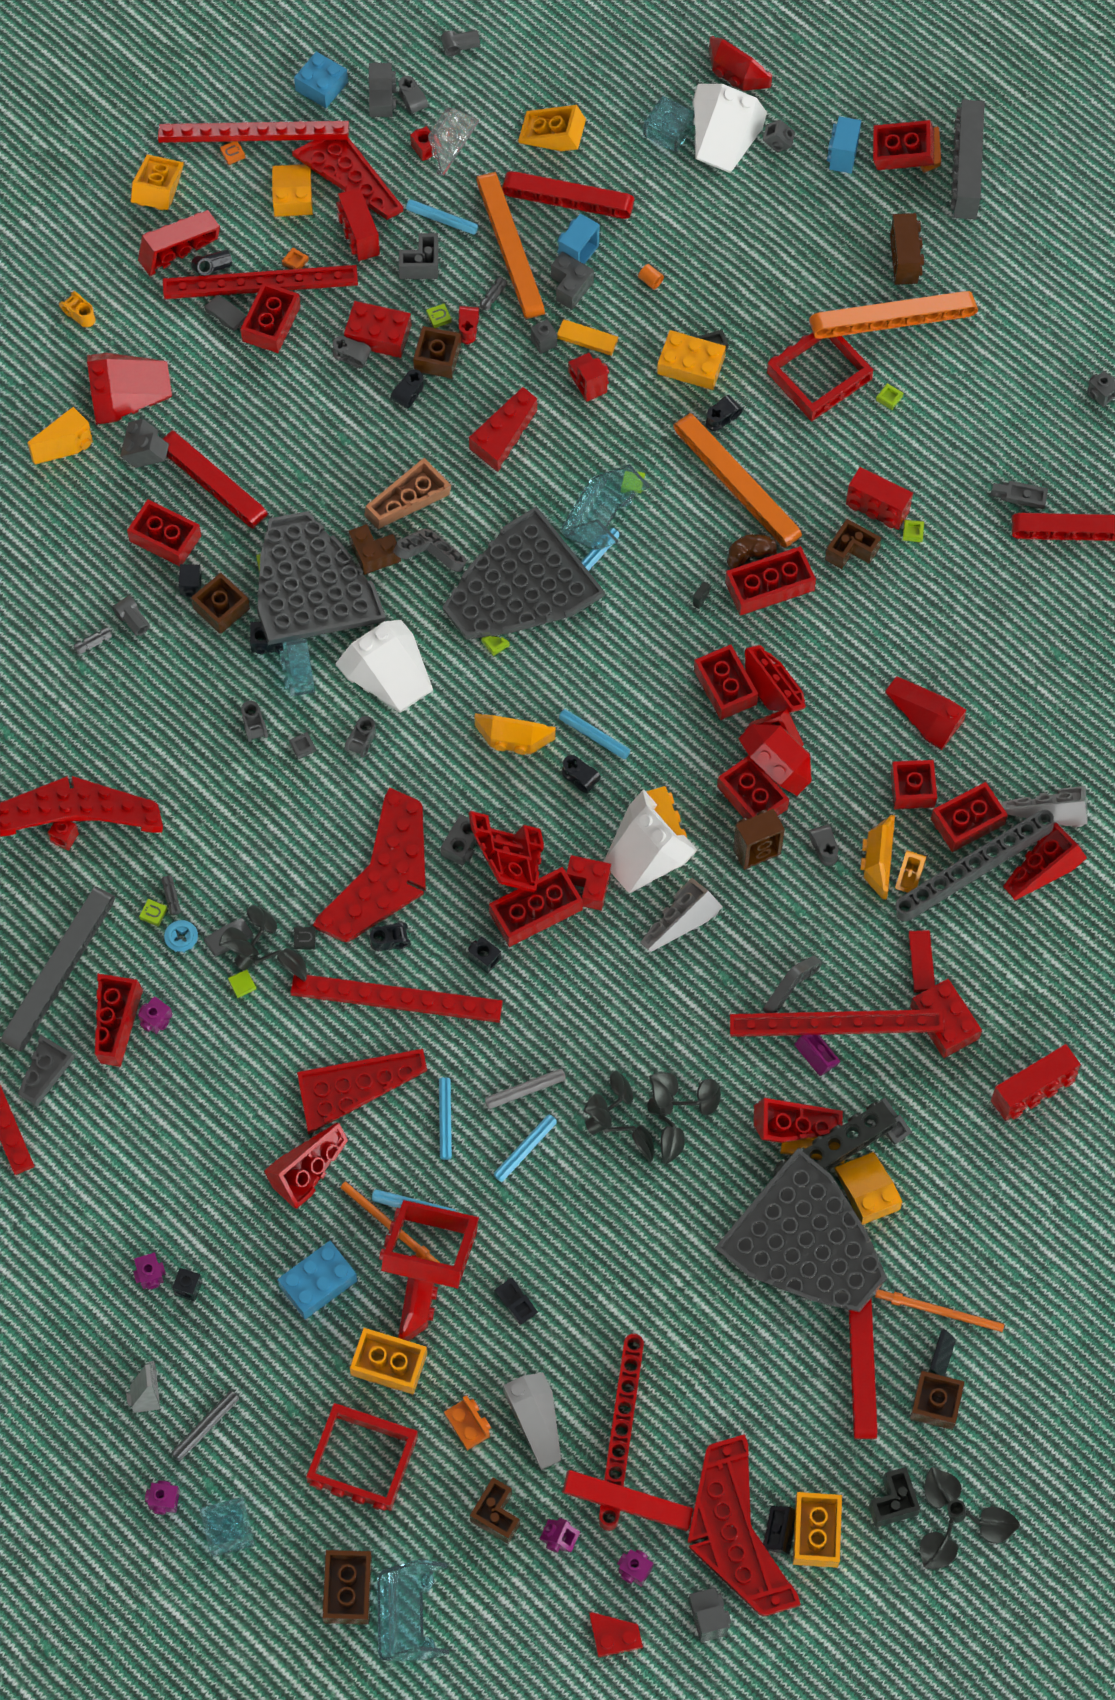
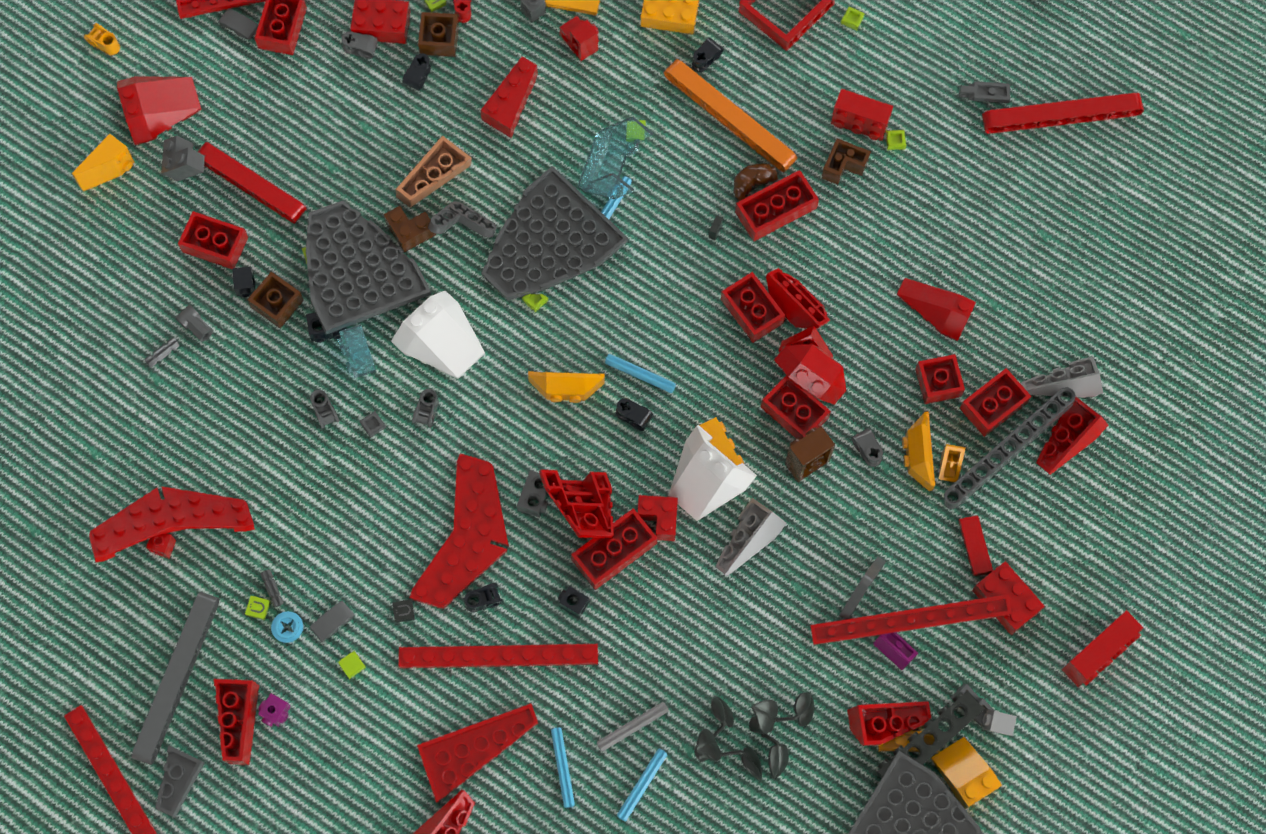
camera: 10 degrees left, 5 degrees up
pearl dark grey plant [219,905,307,981] -> none
none -> light grey brick [982,710,1017,736]

